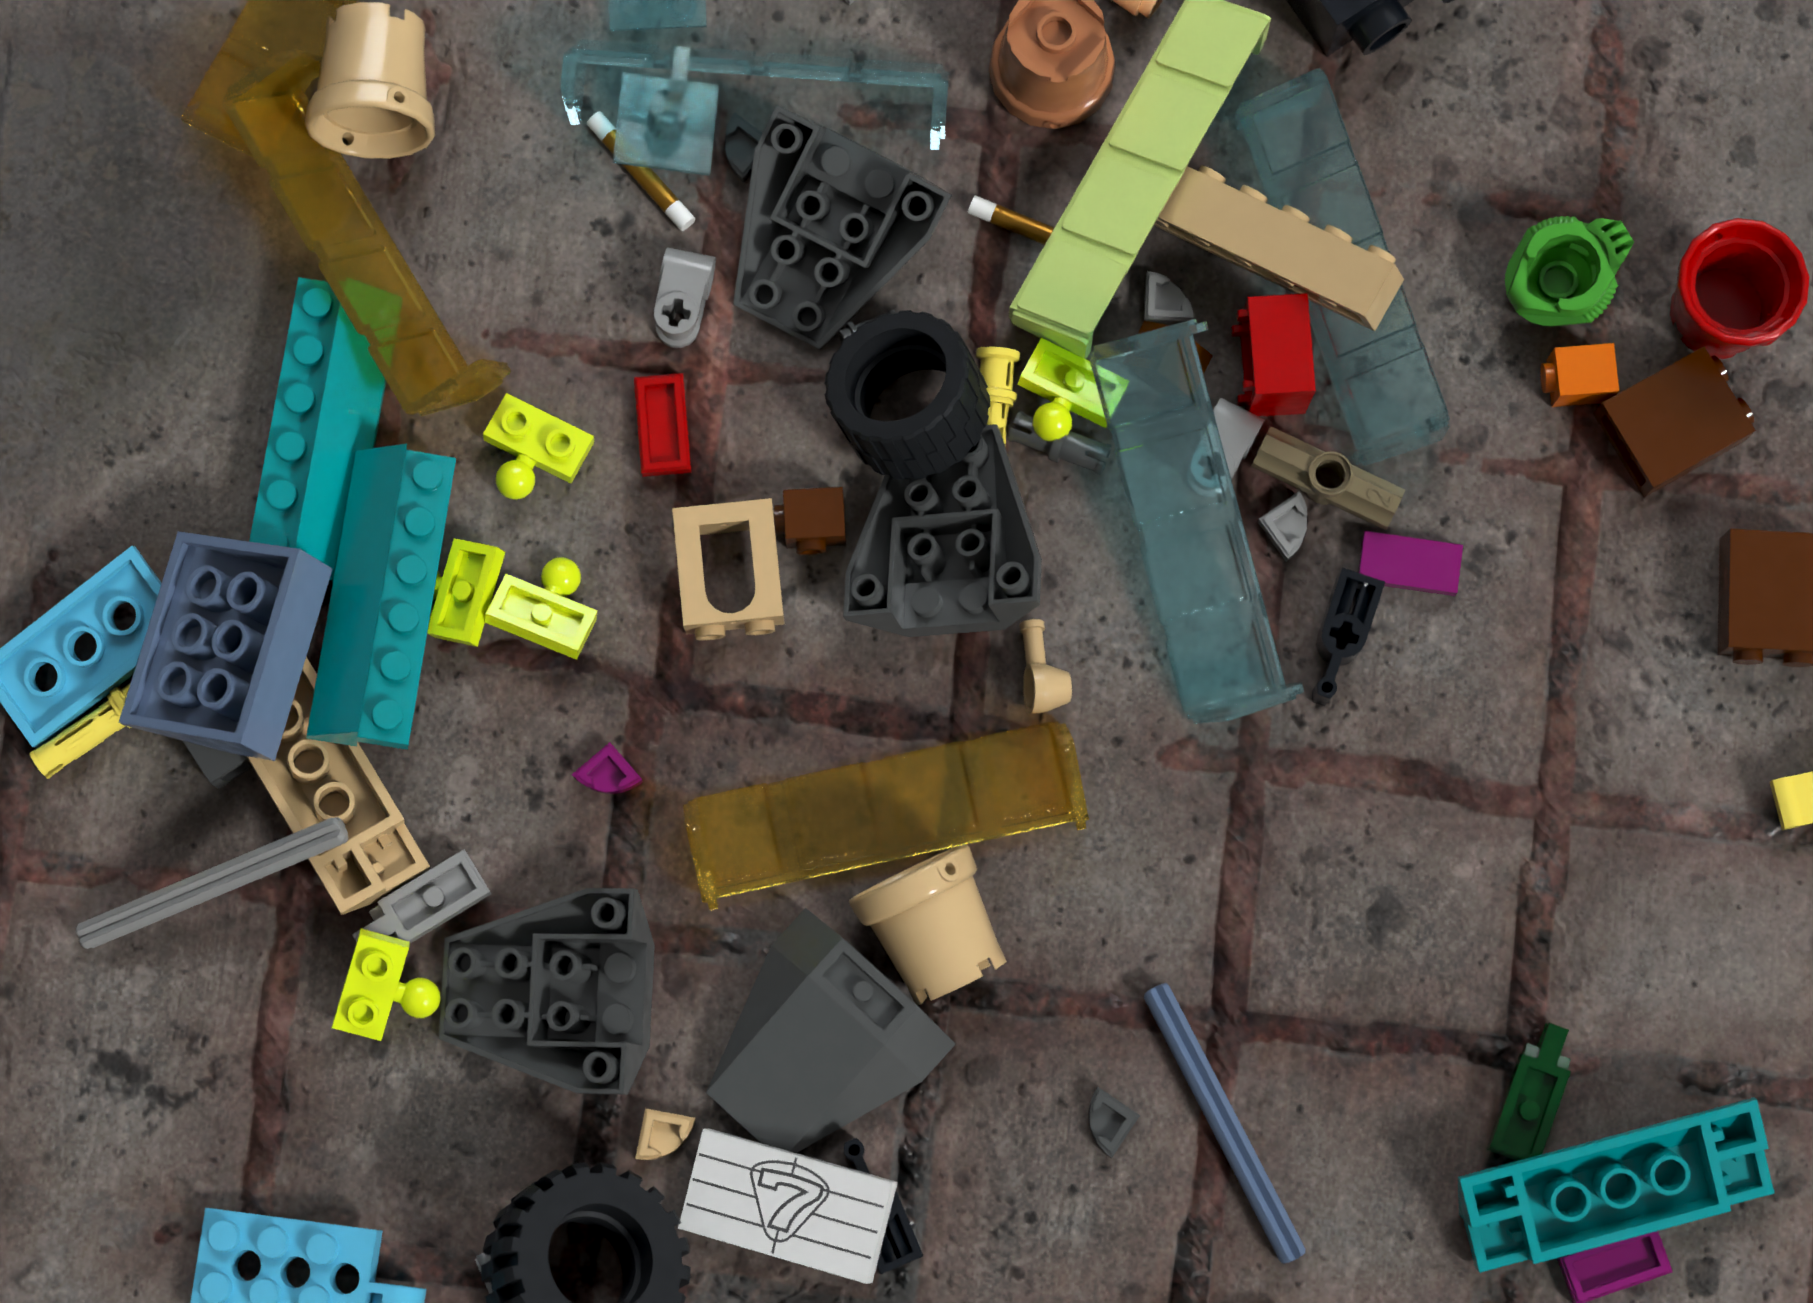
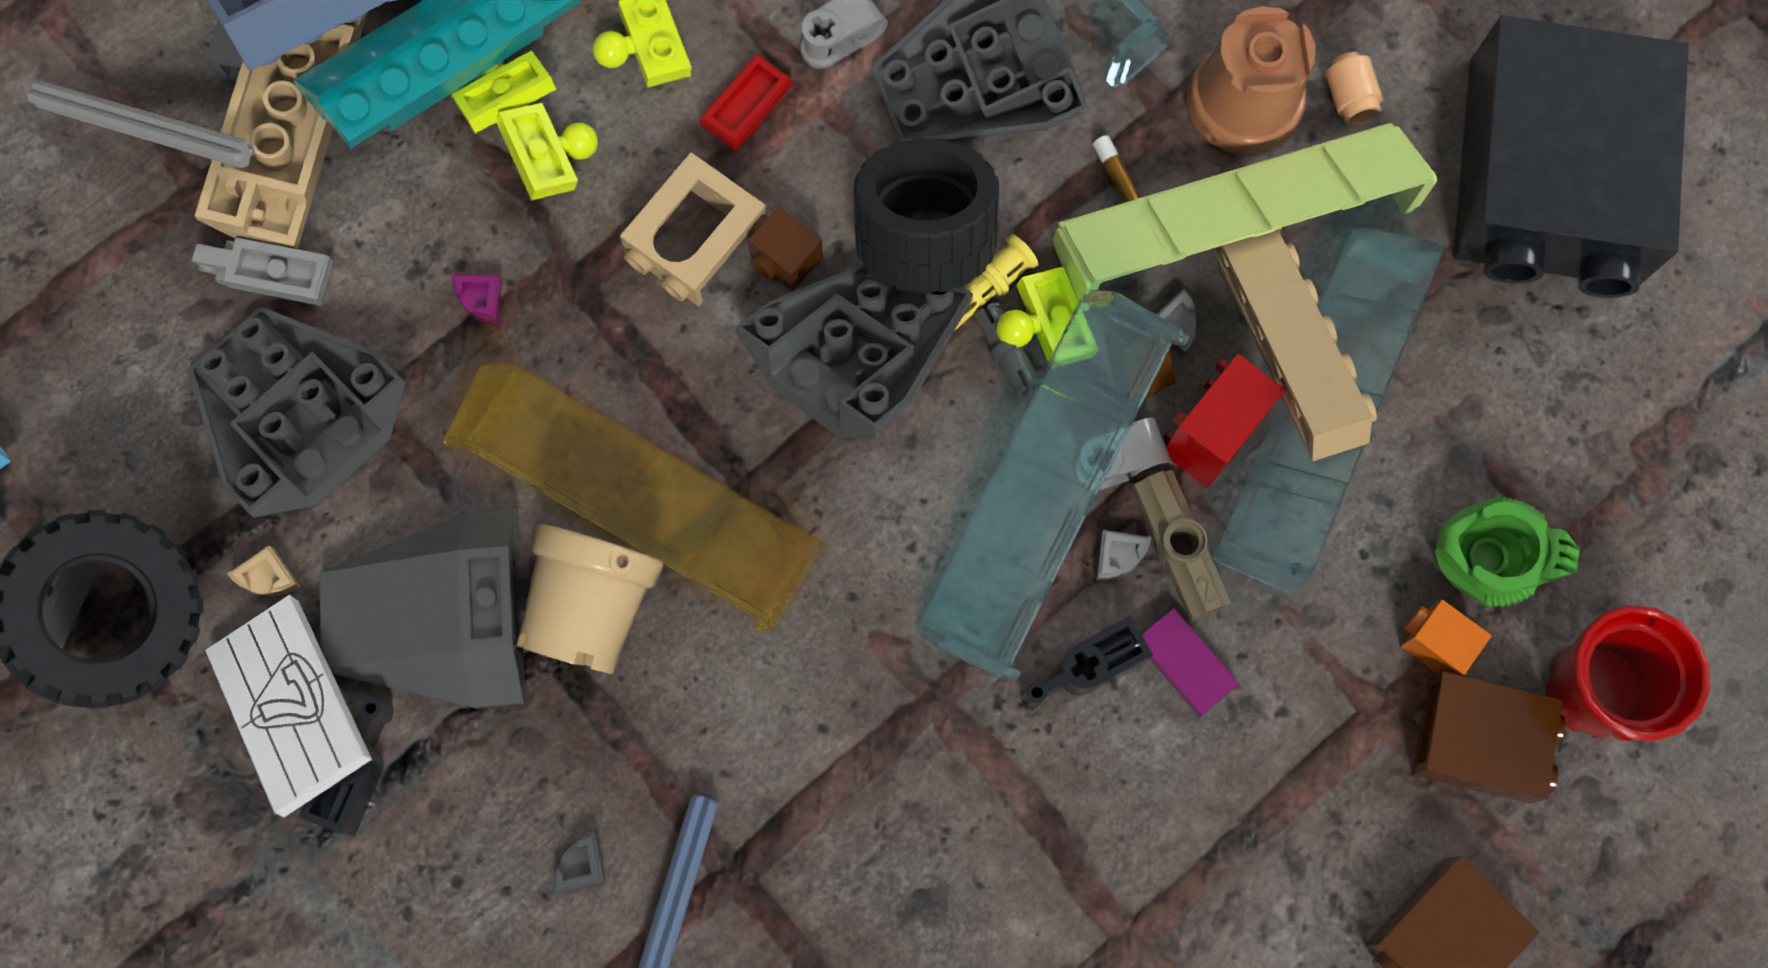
camera: 40 degrees right, 5 degrees down
neon yellow plate [332,928,441,1041] -> none
tan bar [1019,619,1072,714] -> none

